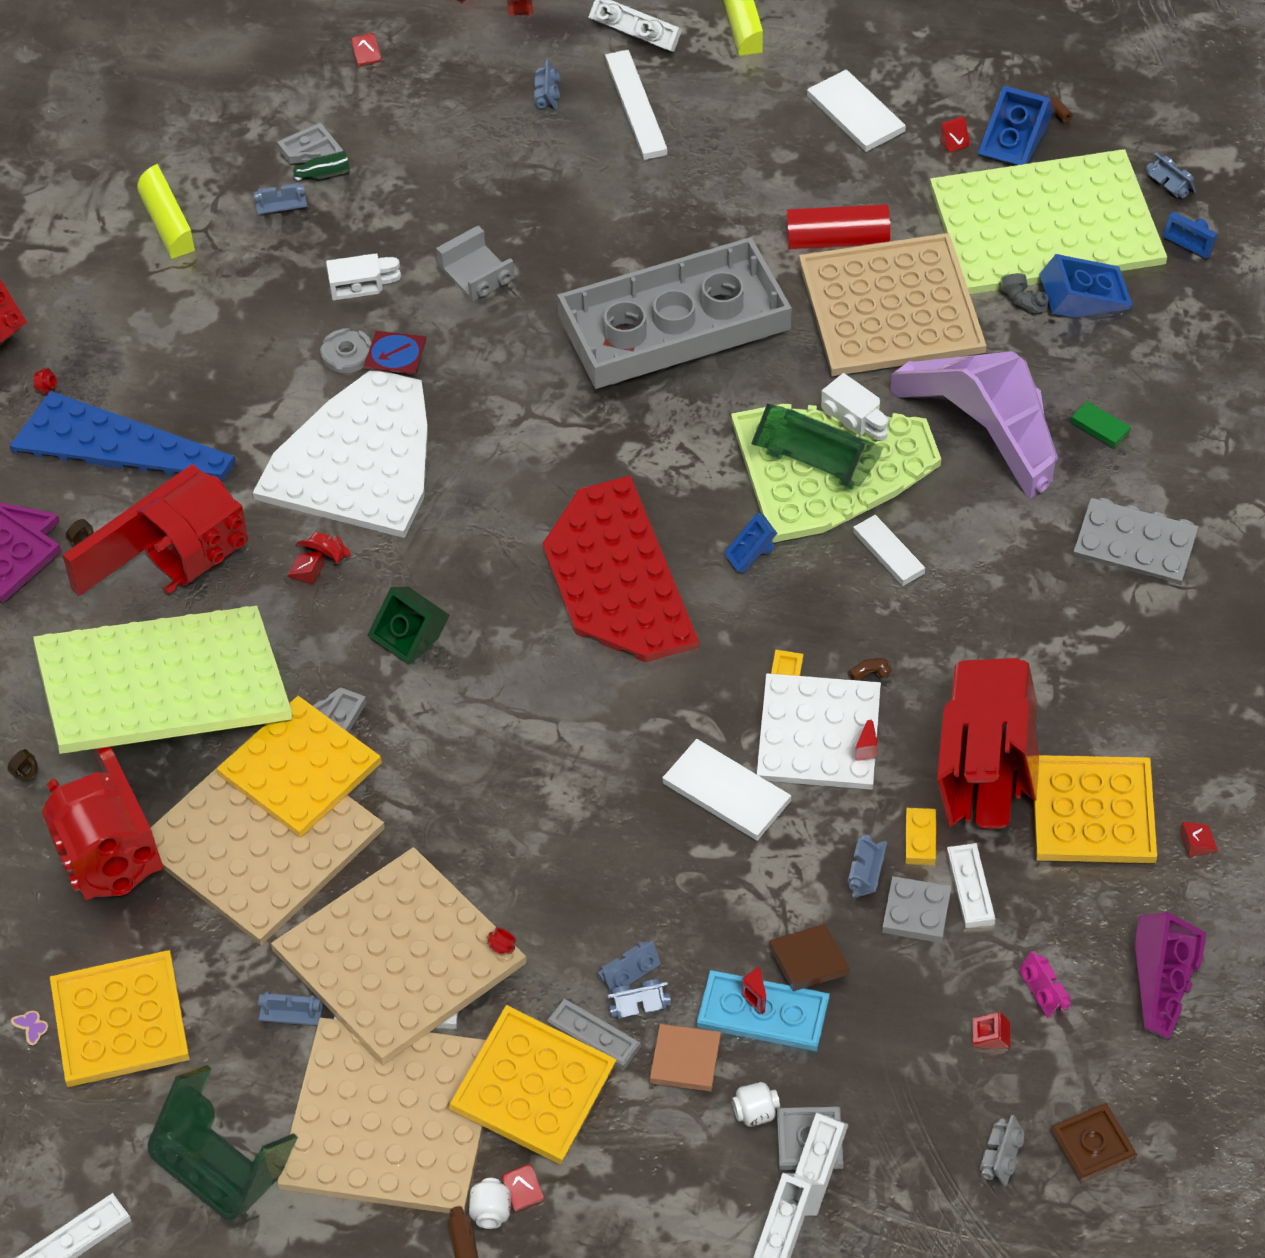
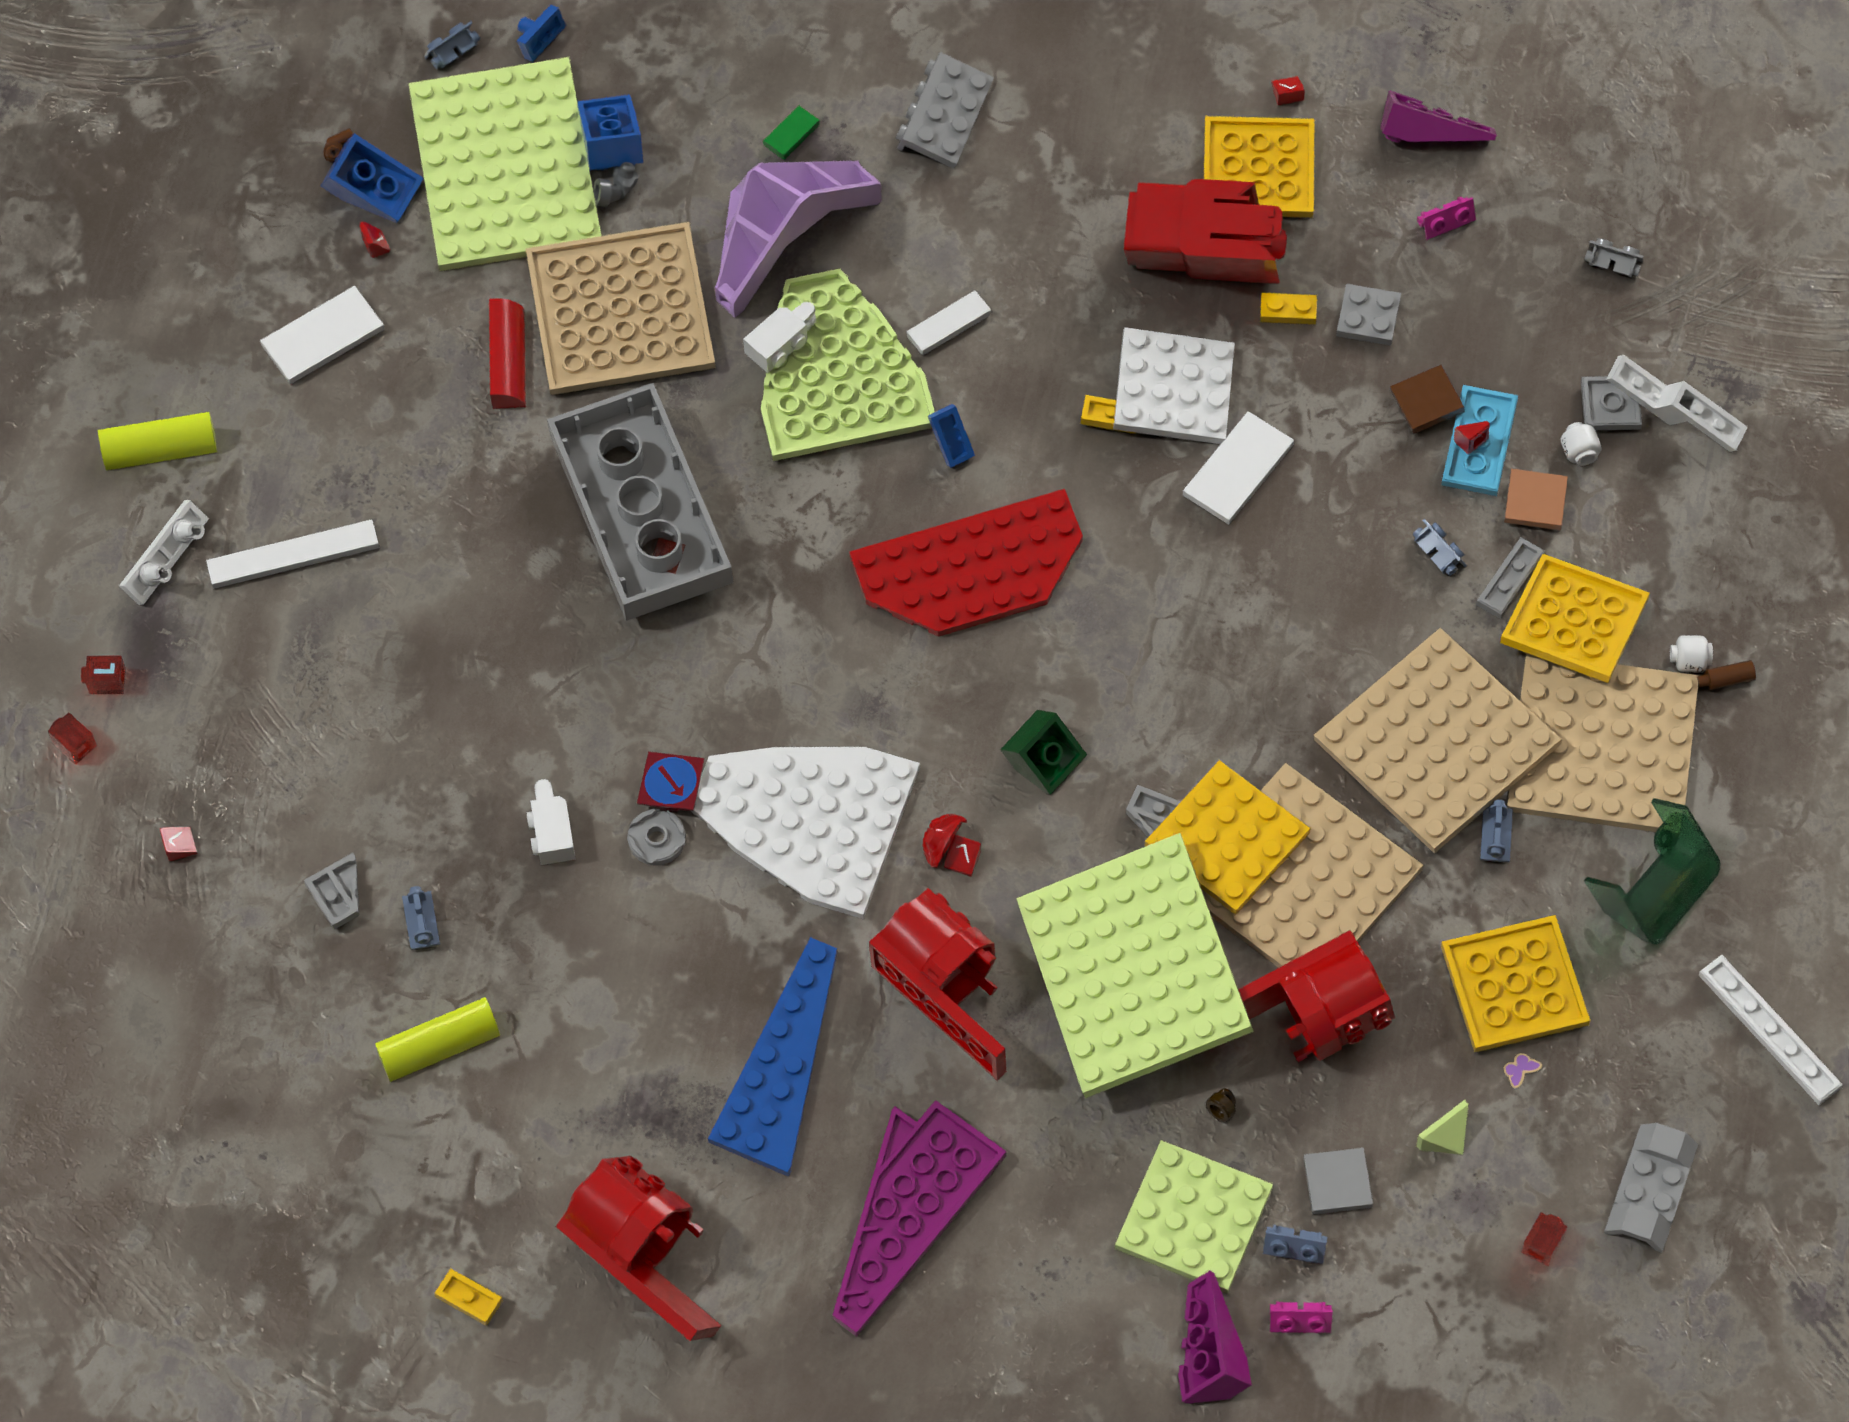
camera: 90 degrees left, 10 degrees up
red plate [33,368,57,395] -> none
dark brown tile [66,519,94,546] -> none
dark green piece [292,151,350,181] -> none
light grey panel [436,225,515,302] -> none
red plate [487,927,517,955] -> none
slope [502,1164,544,1212] -> none
sand blue hinge [534,59,561,110] -> none
hinge [606,979,671,1019] -> none
clear green windscreen [751,403,884,489] -> none
sand blue hinge [847,835,887,898] -> none
reddish brown arm [848,658,892,681] -> none
red slope [855,719,878,761] -> none
white tile [947,843,995,928] -> none
red slope [973,1012,1011,1049] -> none
reddish brown tile [1050,1103,1138,1184] -> none

